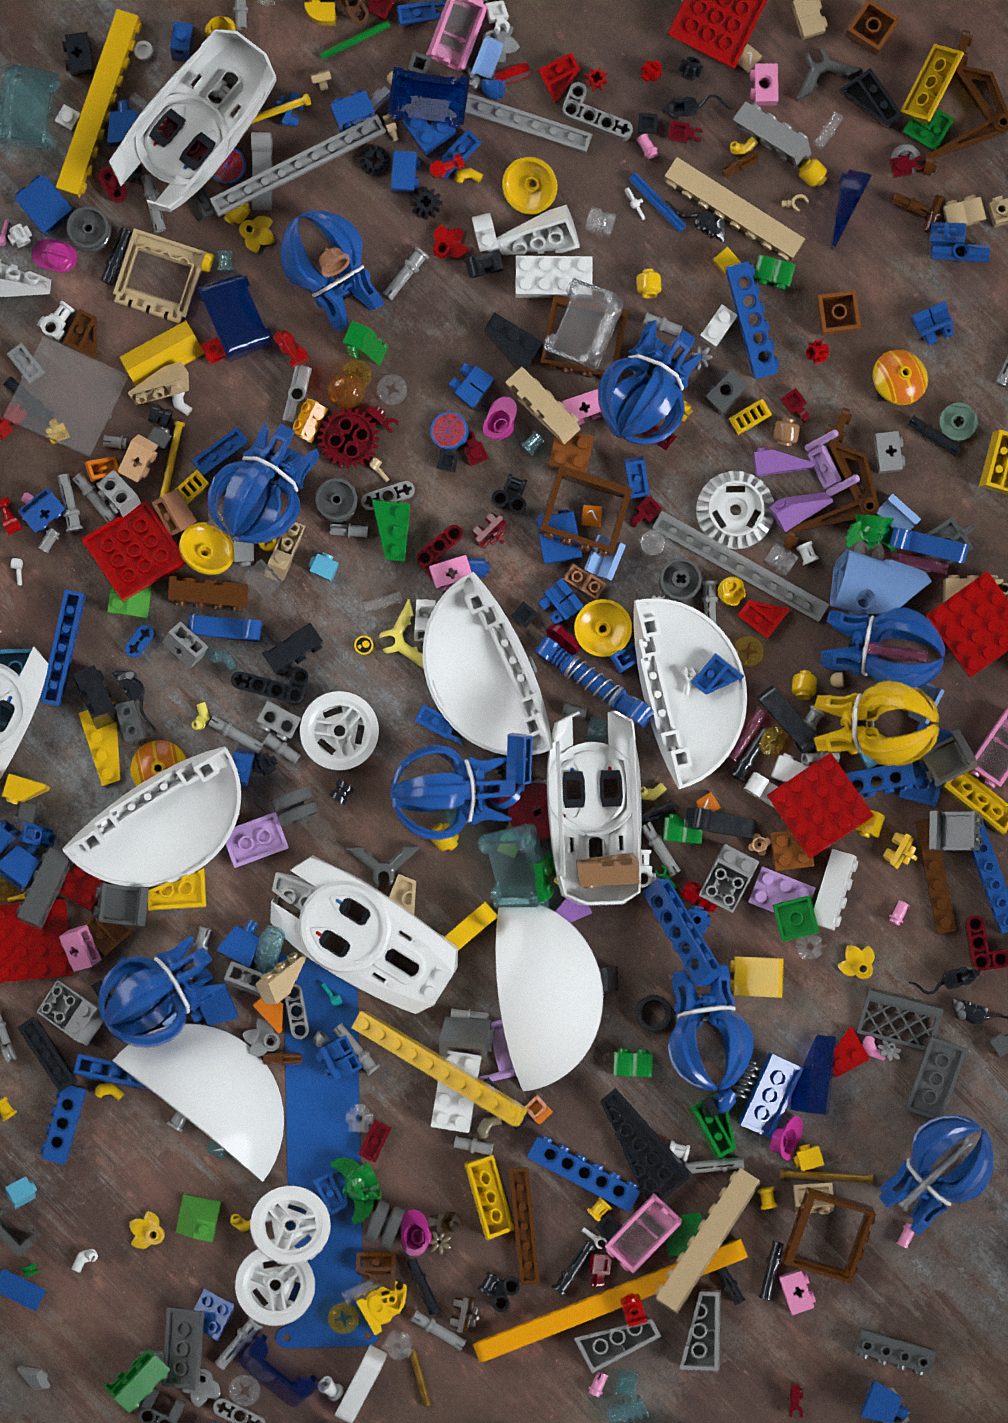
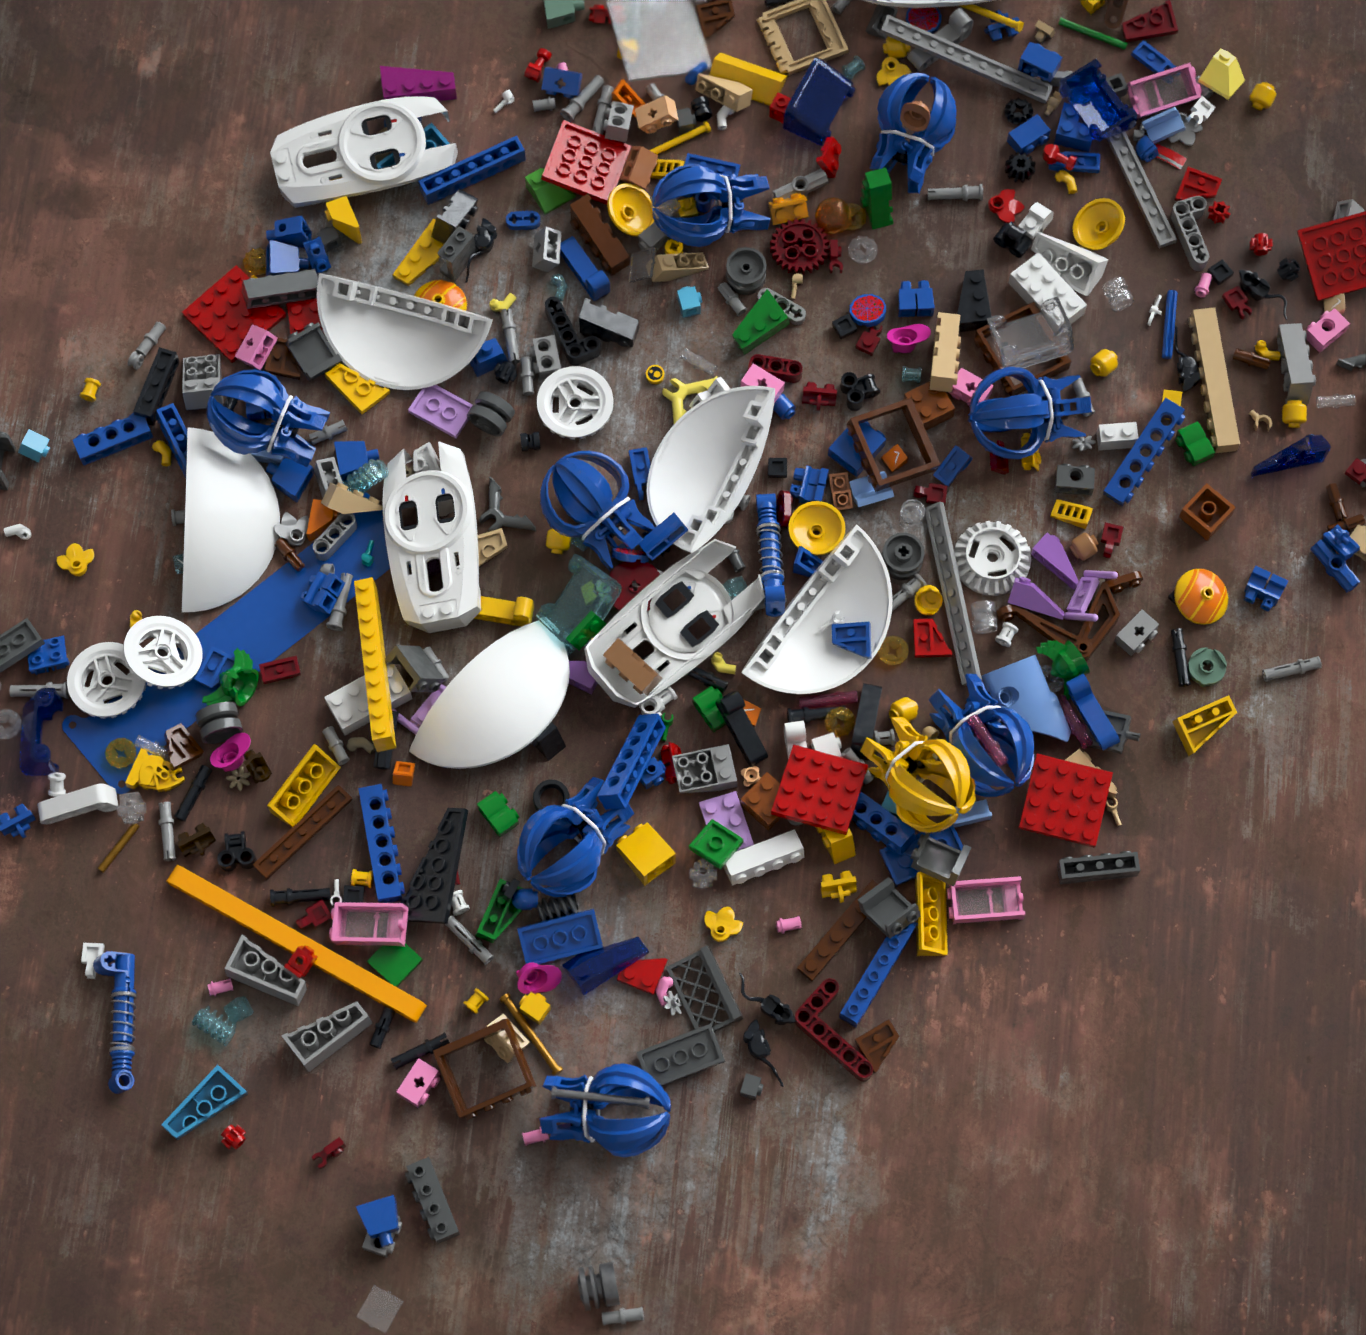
camera: 60 degrees right, 15 degrees down
bright green slope [176,1194,221,1242] -> none
yellow tile [201,252,214,272] -> none
clear brick [346,1104,373,1132] -> none
light grey pin [641,822,681,876] -> none
tan brick [655,1168,760,1314] -> none
red gear [806,340,829,364] -> none
light blue panel [876,494,921,530] -> none
none -> blue arm [685,61,708,85]

